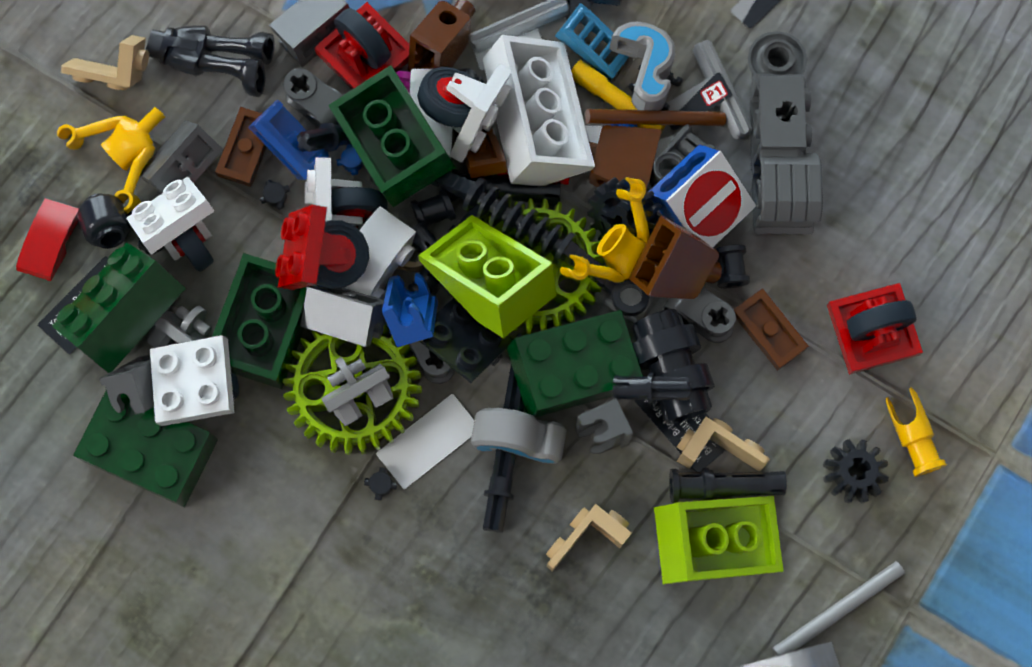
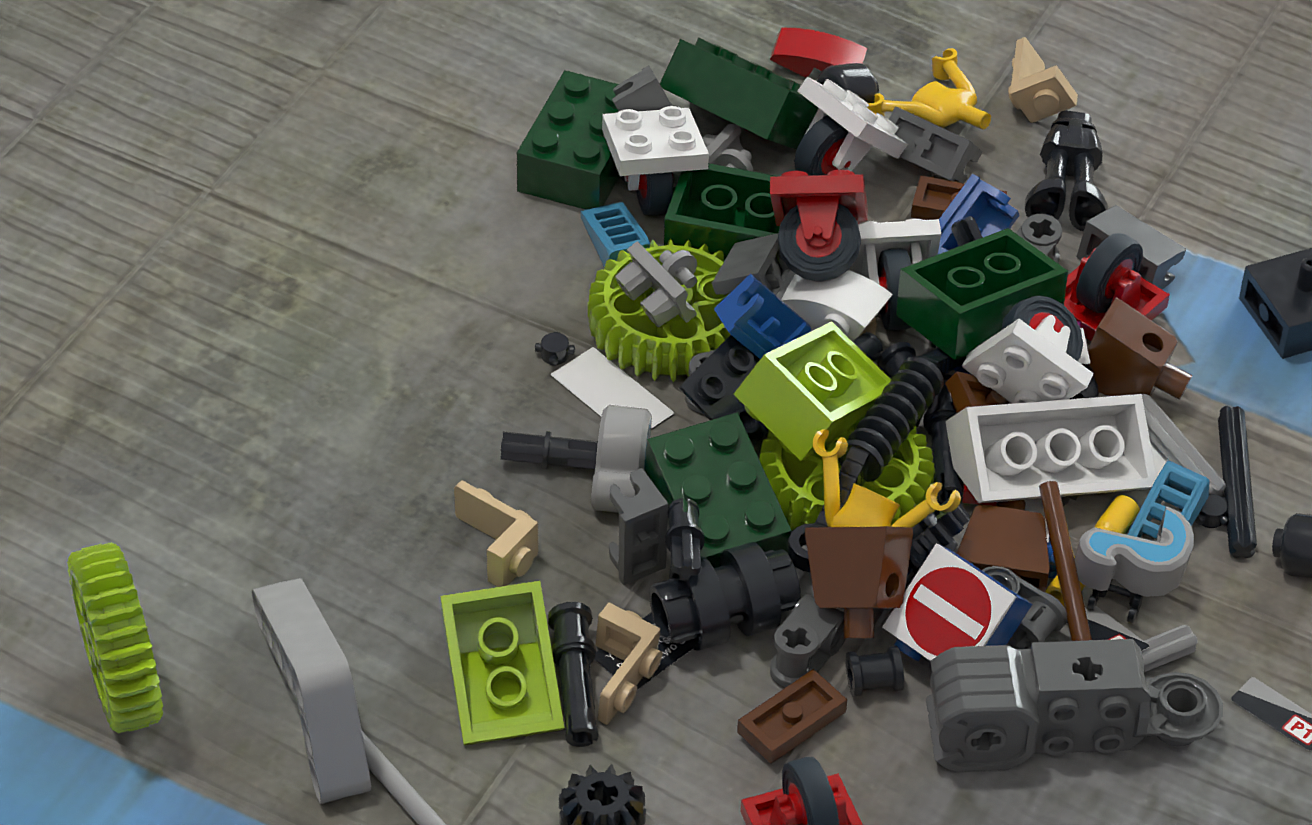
camera: 85 degrees right, 30 degrees down
none -> dark azure slope [581,202,650,267]

